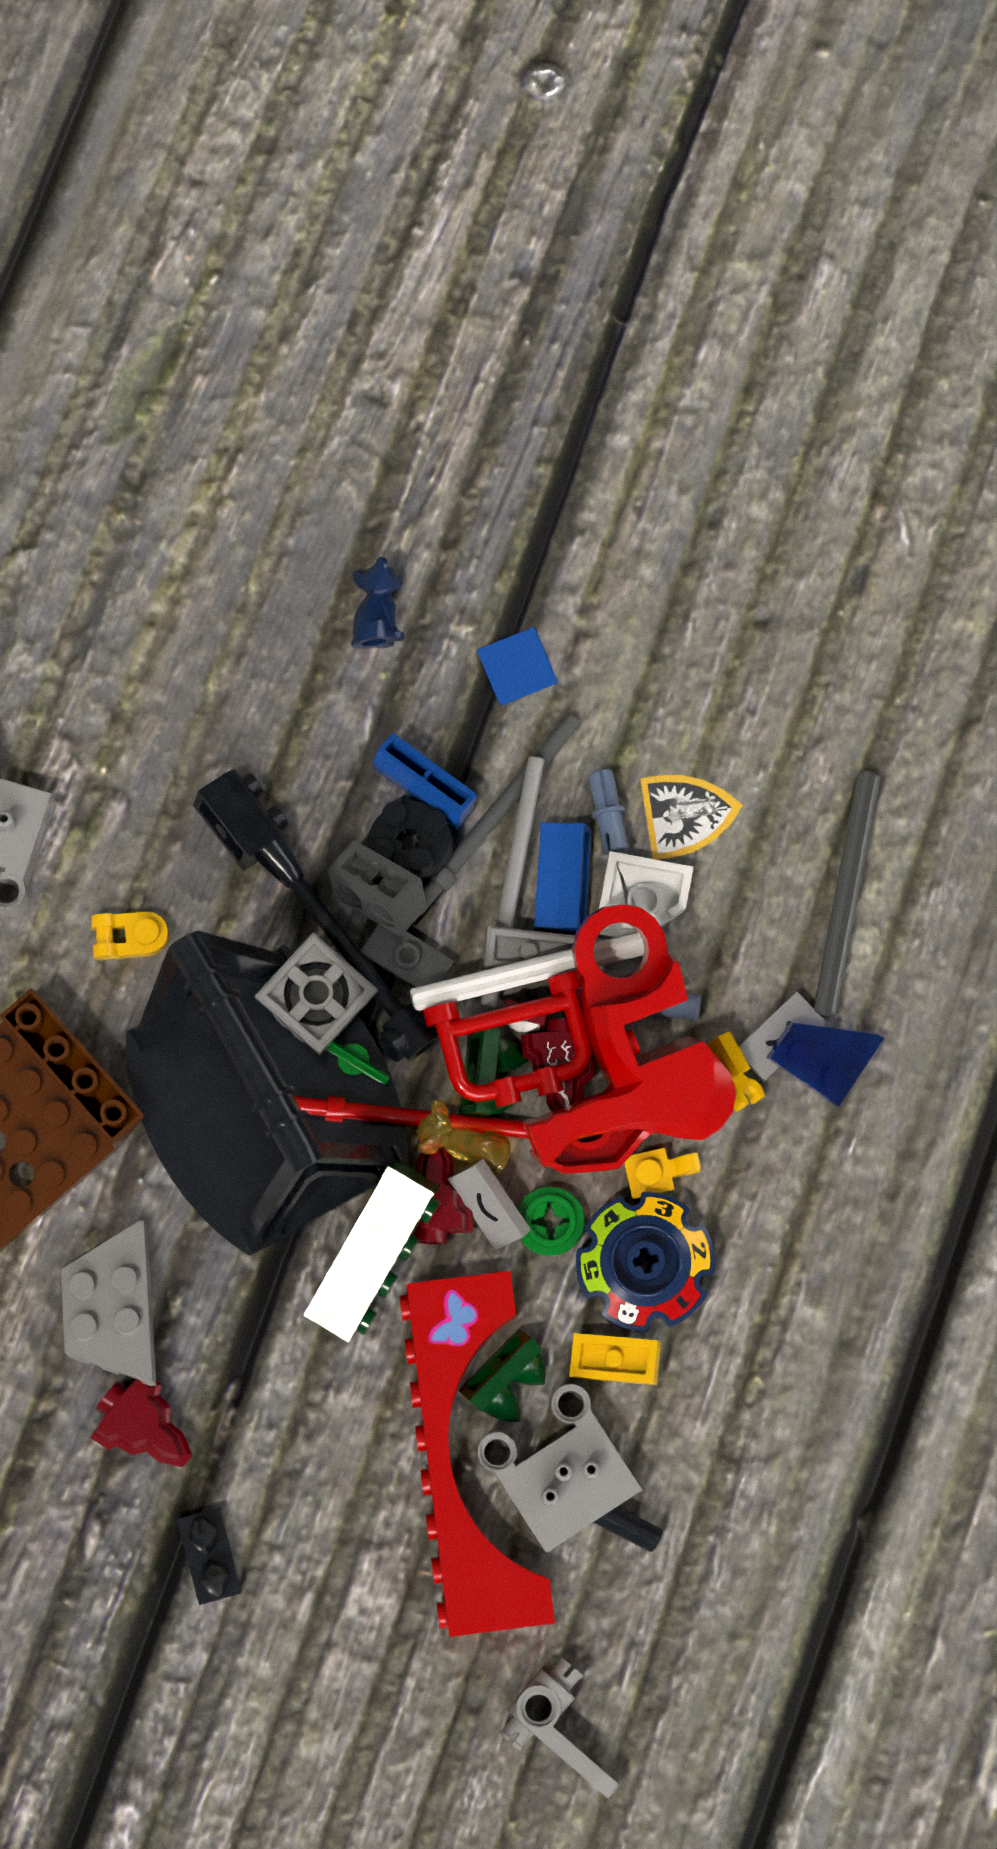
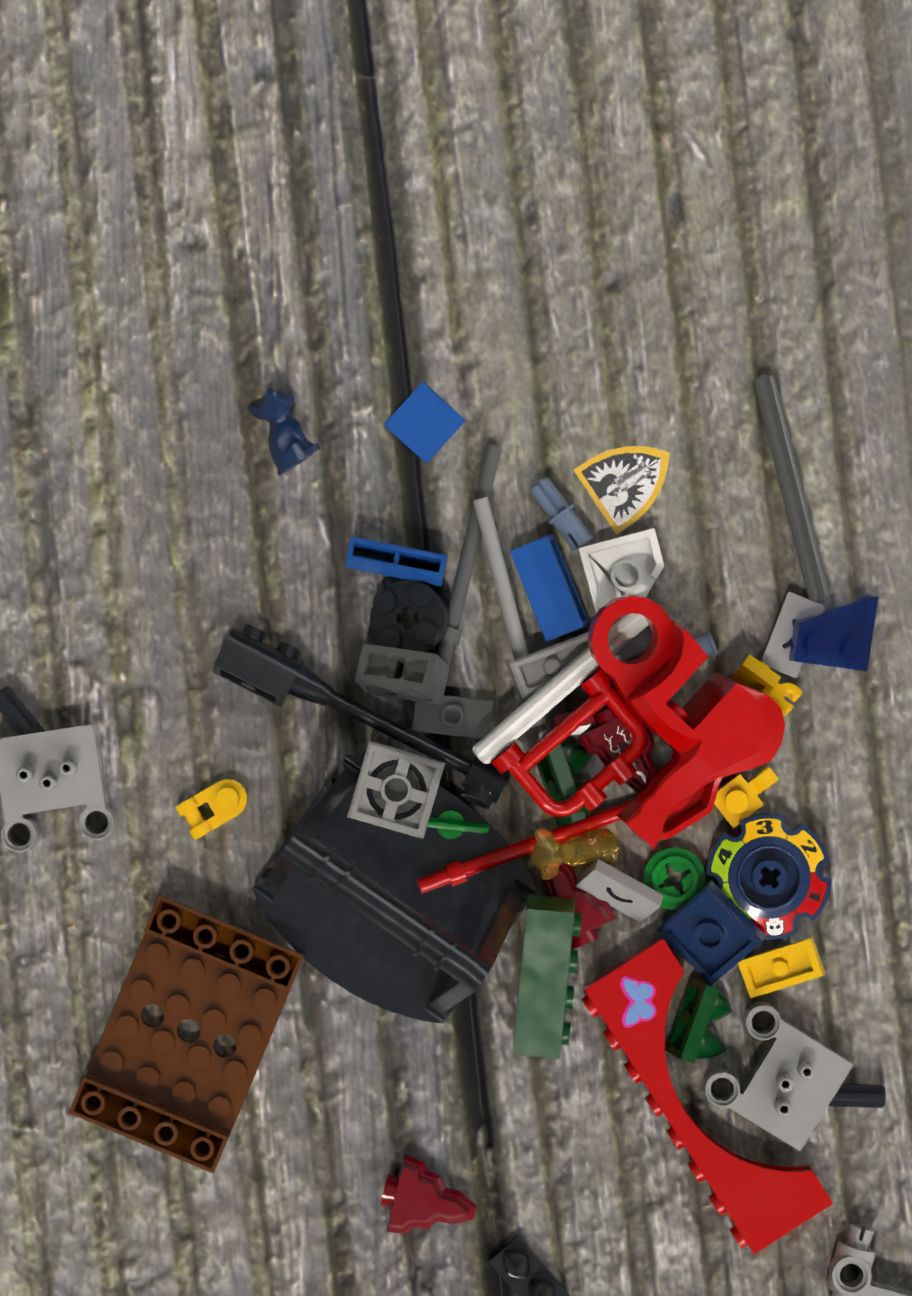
camera: 20 degrees left, 10 degrees up
light grey wing [61,1220,156,1386] -> none
none -> dark blue tile [657,880,766,985]

